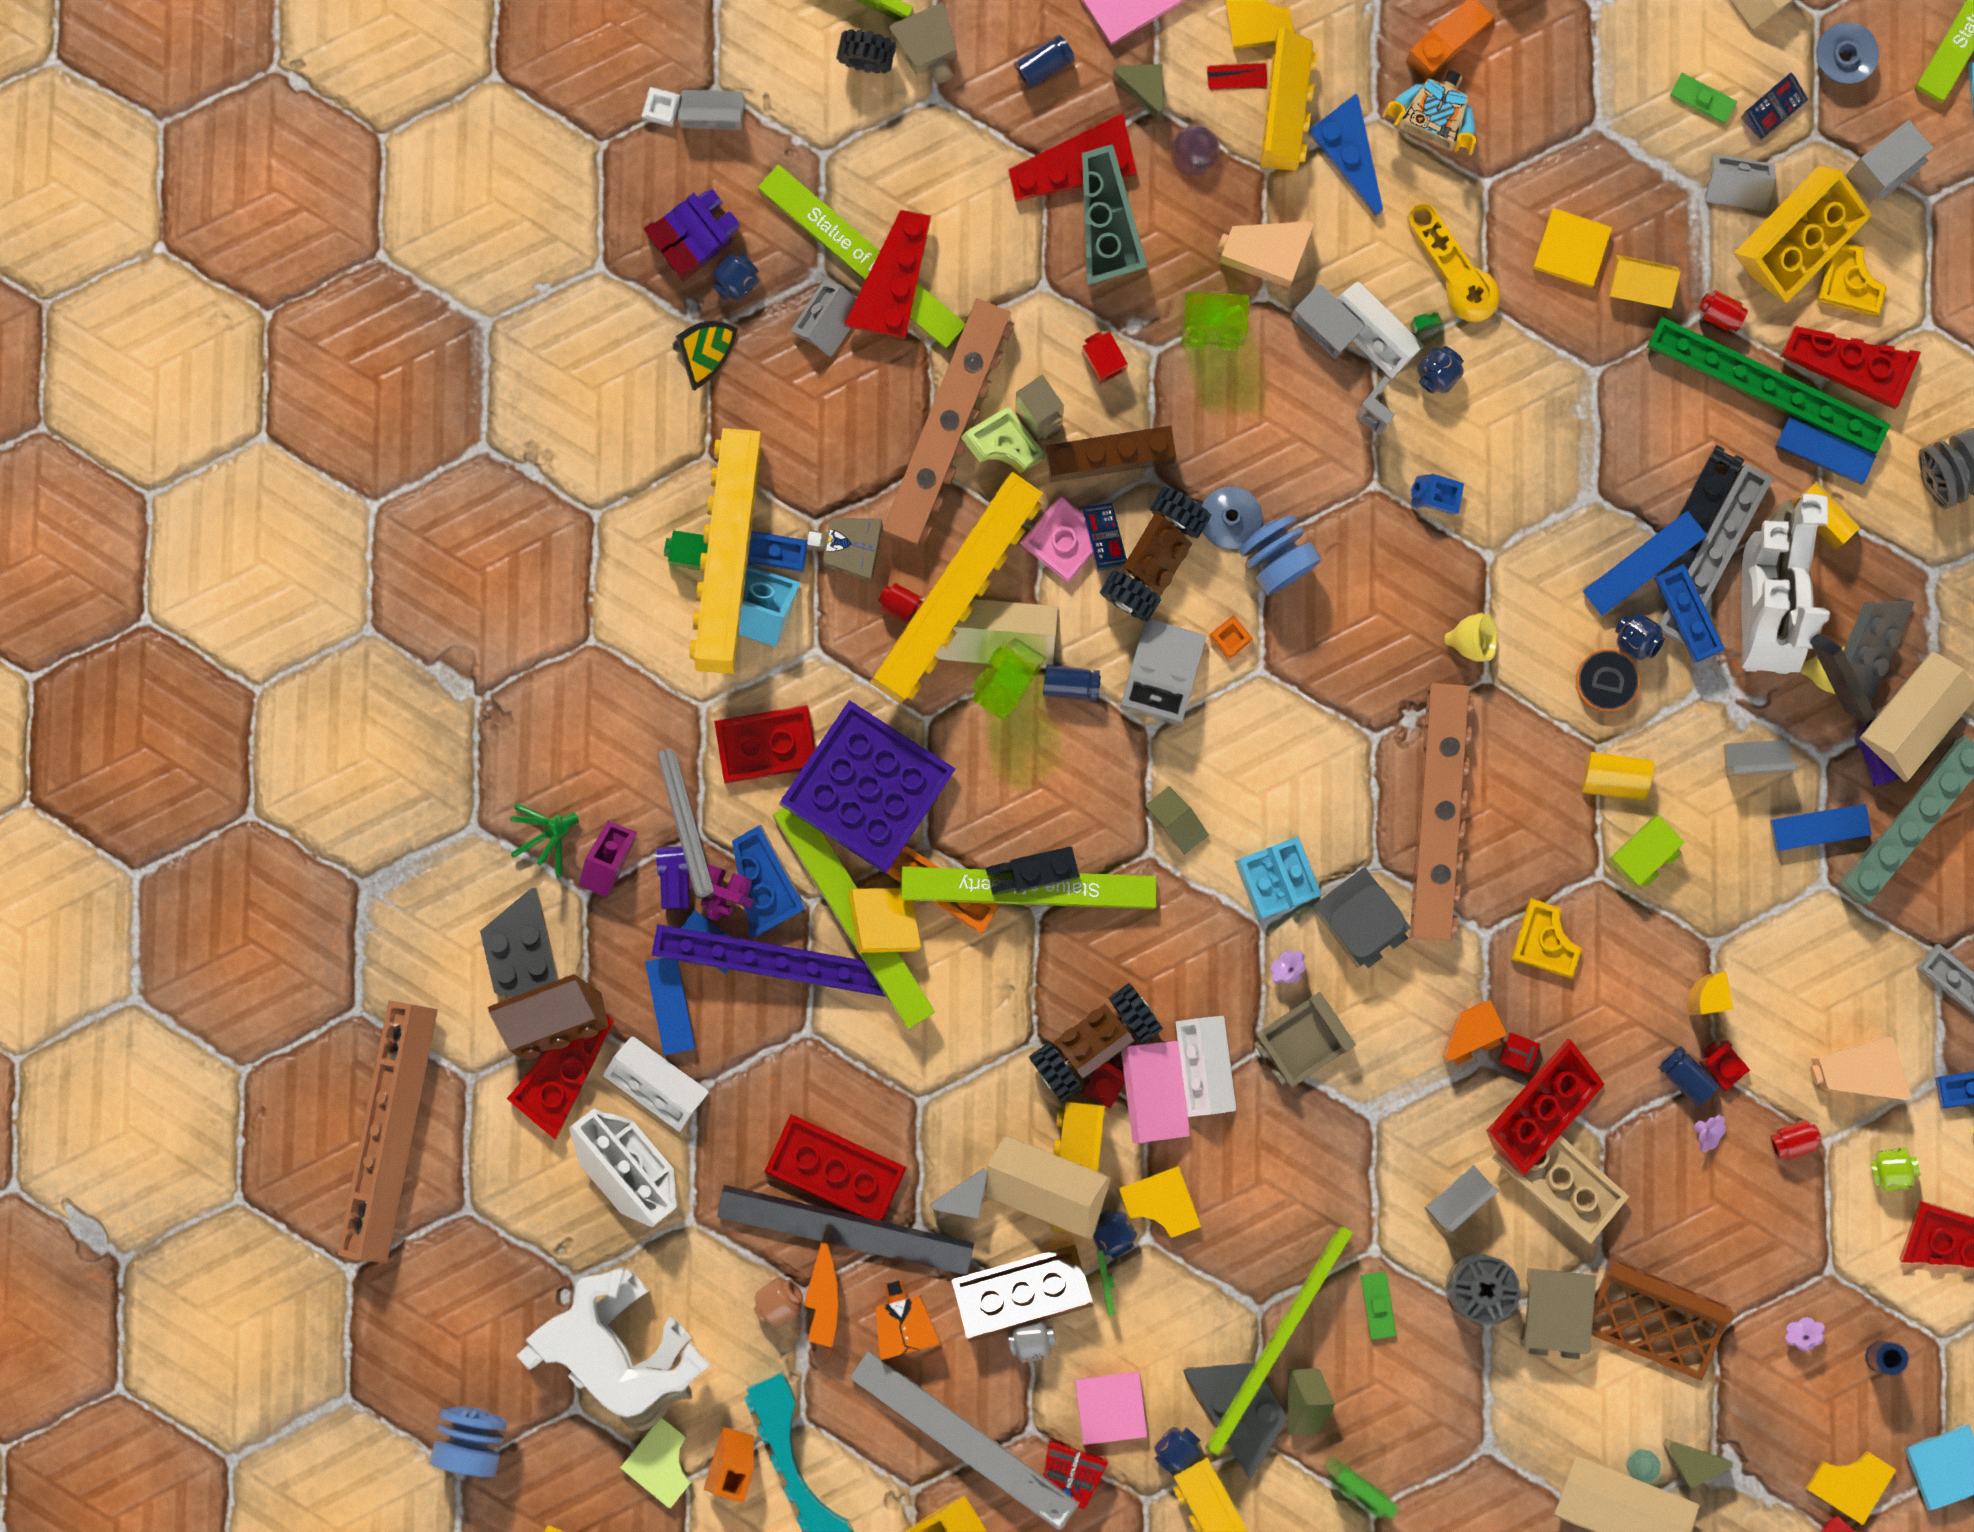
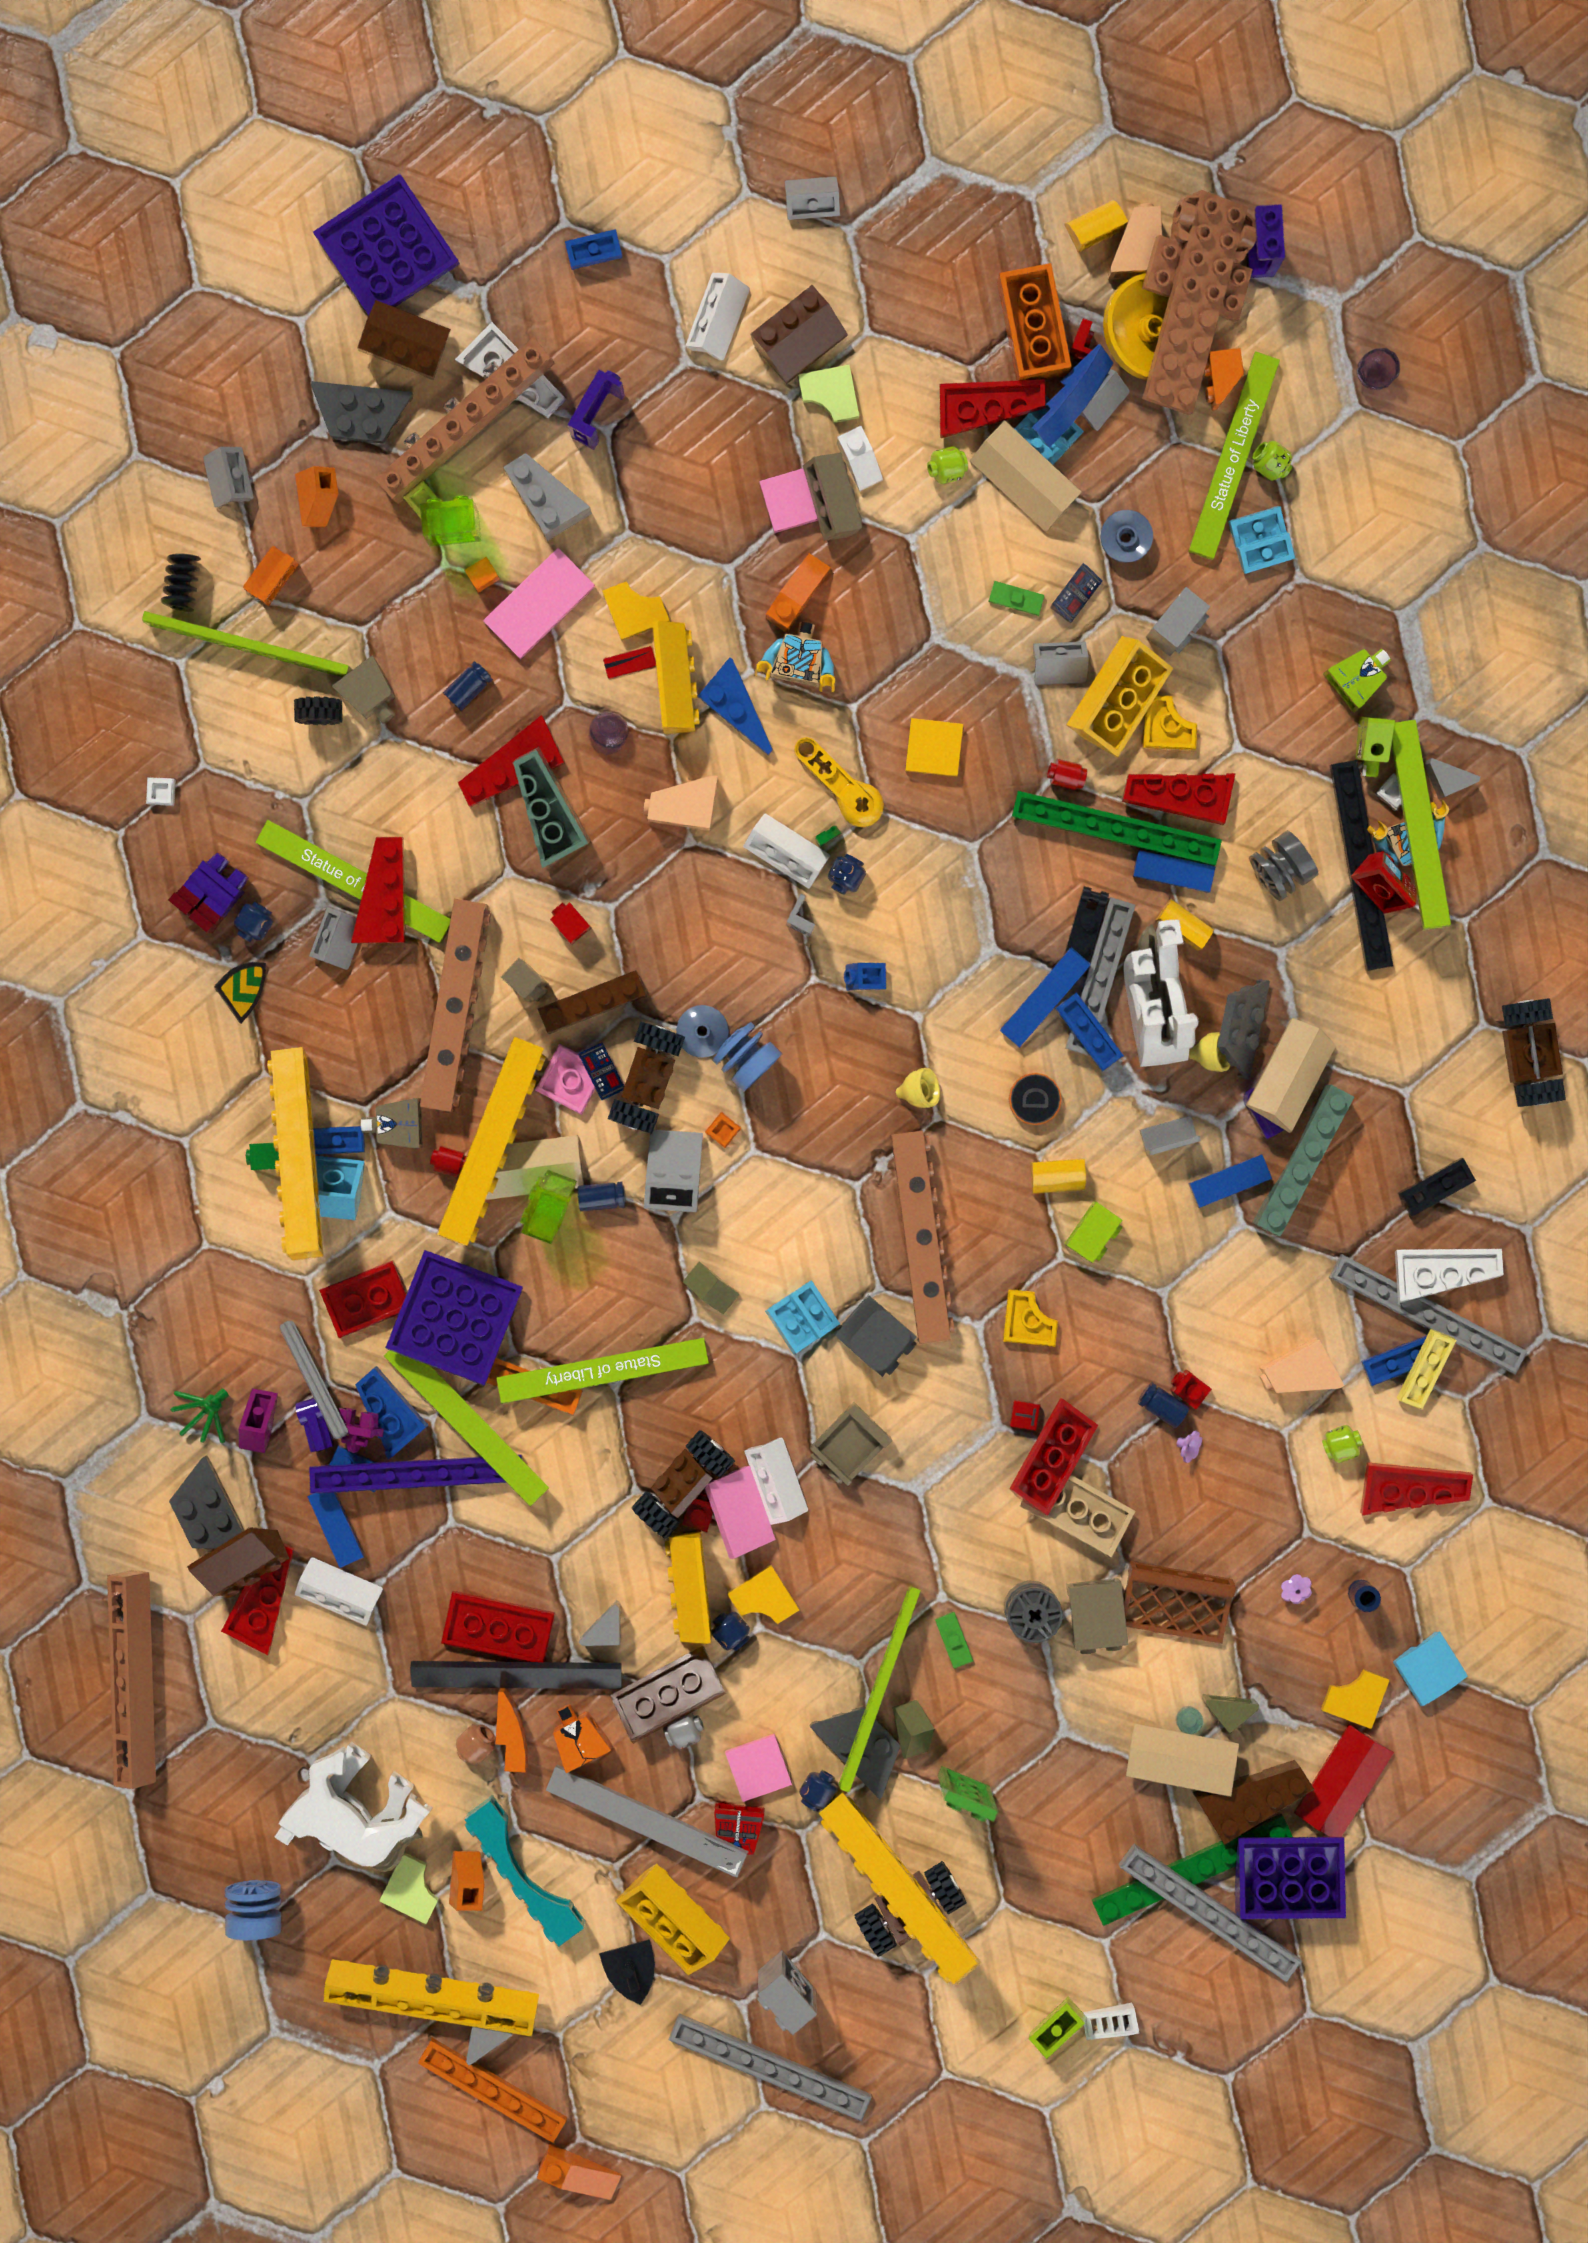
camera: 15 degrees left, 5 degrees up
white wedge [569,1109,677,1227] -> none
light grey panel [678,90,744,130] -> none
yellow tile [848,888,921,953] -> none
yellowish green tile [961,406,1046,474] -> none
black hinge [986,846,1080,895] -> none
tan slope [987,1136,1111,1239] -> none
bright green piece [1096,1250,1115,1315] -> none
olive slope [1112,64,1163,120] -> none
clear neon green brick [1181,292,1249,350] -> none
lavender plant [1270,950,1306,983] -> none
light grey panel [1290,284,1364,360] -> none
light grey panel [1425,1165,1499,1233] -> none
orange slope [1442,1000,1507,1065] -> none
yellow brick [1609,255,1681,309] -> none
dark blue head [1615,613,1665,660] -> none
yellow brick [1687,971,1733,1016] -> none
red brick [1770,1120,1822,1160] -> none
black tile [1810,634,1876,726] -> none

